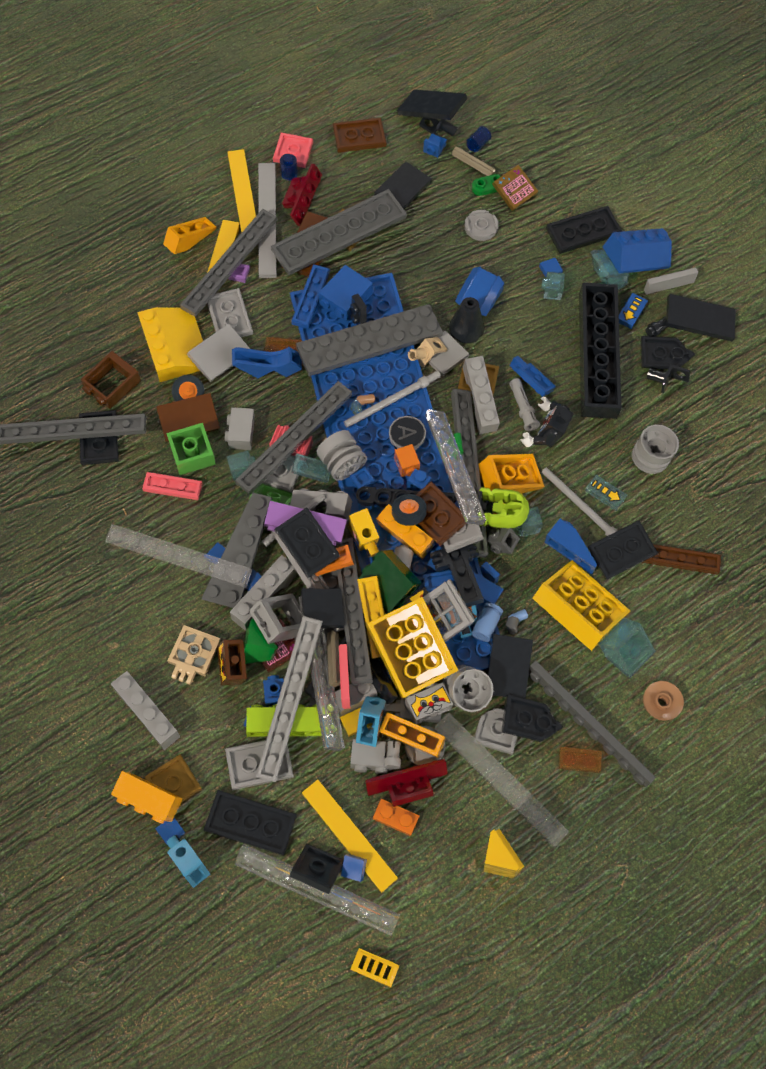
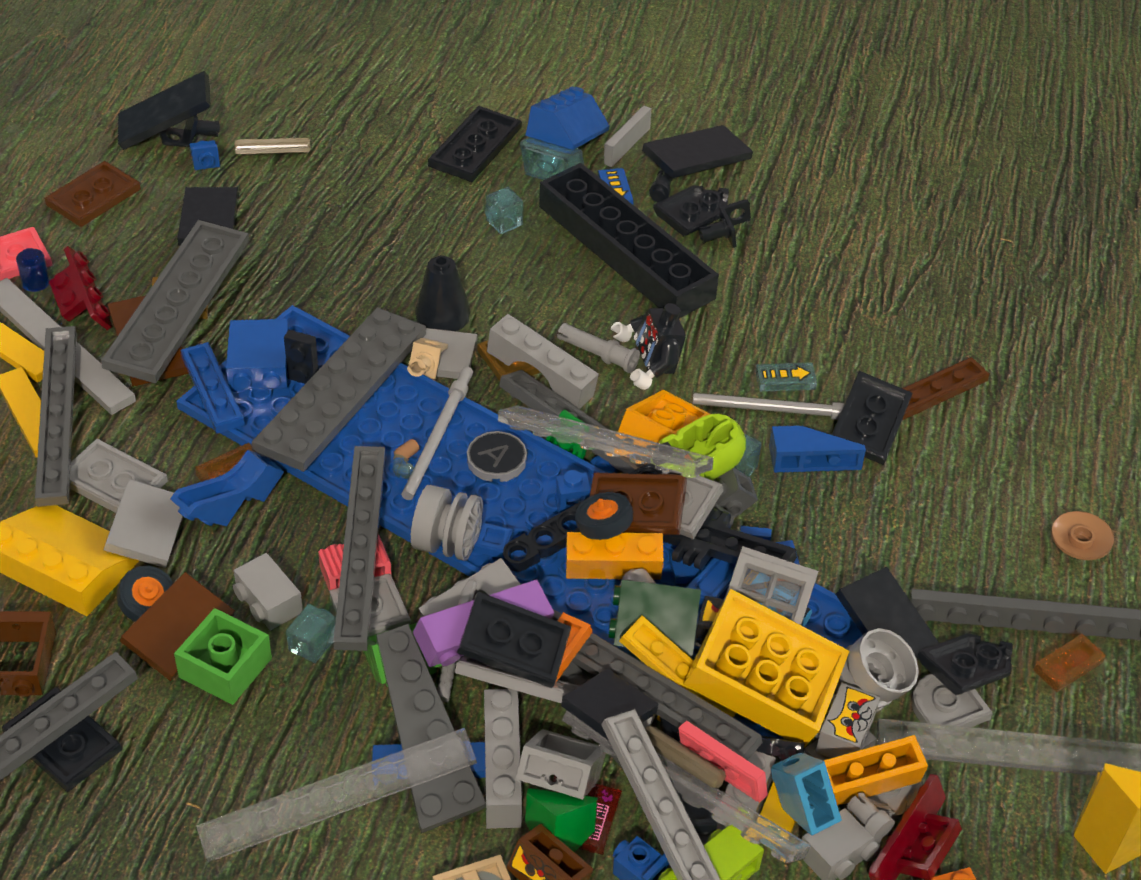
camera: 40 degrees left, 20 degrees down
coral tile [142,472,203,500] -> none
medium lavender tile [228,264,250,283] -> none
clear light blue plate [291,454,330,483] -> none
yellow torso [347,508,379,557] -> none
orange brick [394,444,420,477] -> none
blue slope [455,267,504,316] -> none
light grey tile [465,210,498,241] -> none
clear blue brick [466,126,492,152] -> none
green plate [472,174,501,196] -> none
medium blue piece [472,603,503,642] -> none
pearl gold tile [492,165,539,211] -> none
dark grey arm [505,609,528,635] -> none
blue hinge [510,356,556,397] -> none
yellow slope [532,560,630,651] -> none
blue tile [539,258,563,280] -> none
clear light blue slope [599,618,656,678] -> none
light grey wheel [632,424,679,474] -> none

